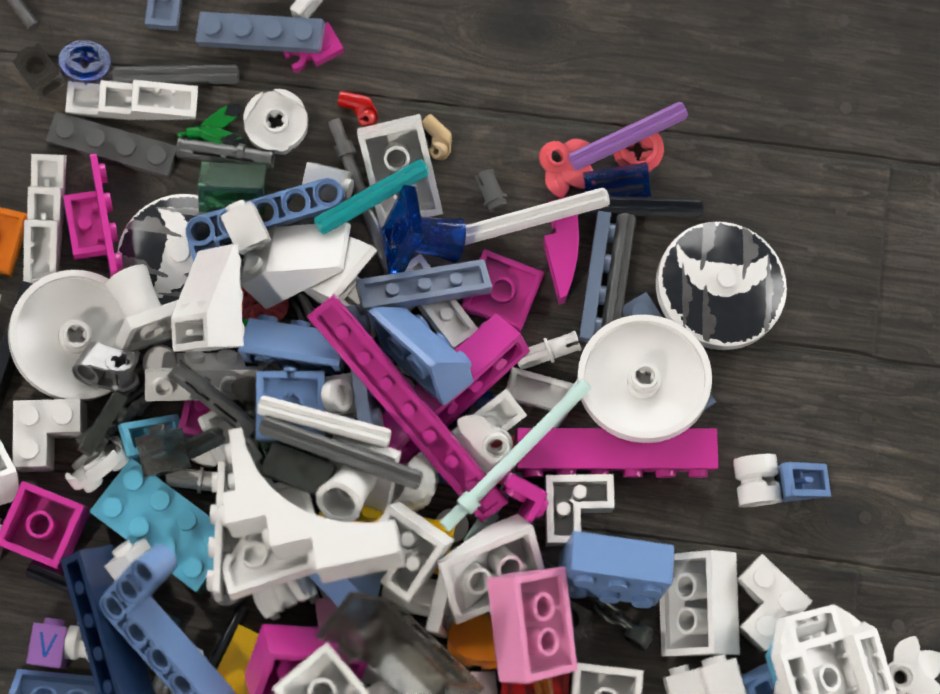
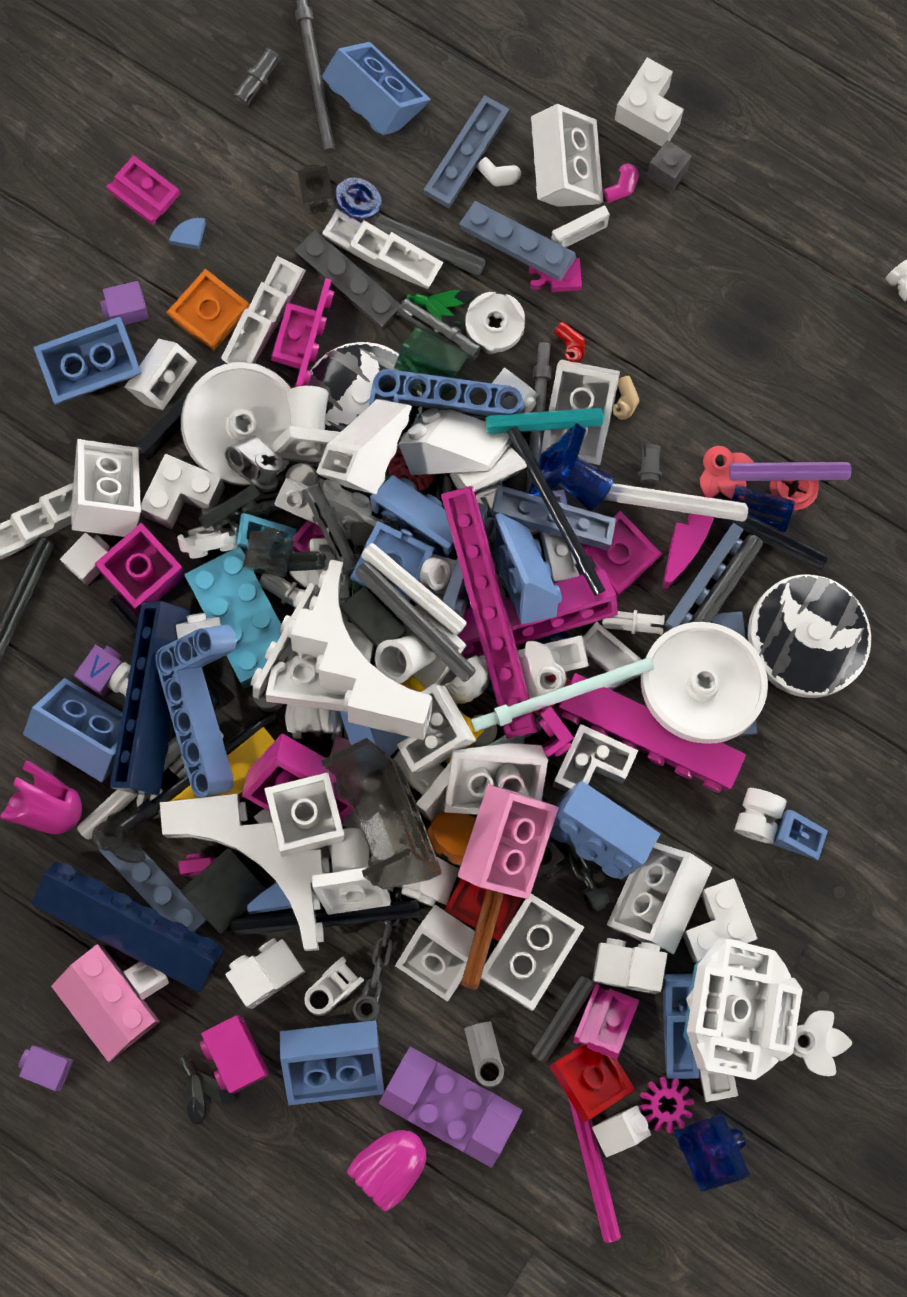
camera: 25 degrees right, 0 degrees up
white brick [220,200,272,255] -> none
none -> black bar [507,426,606,596]

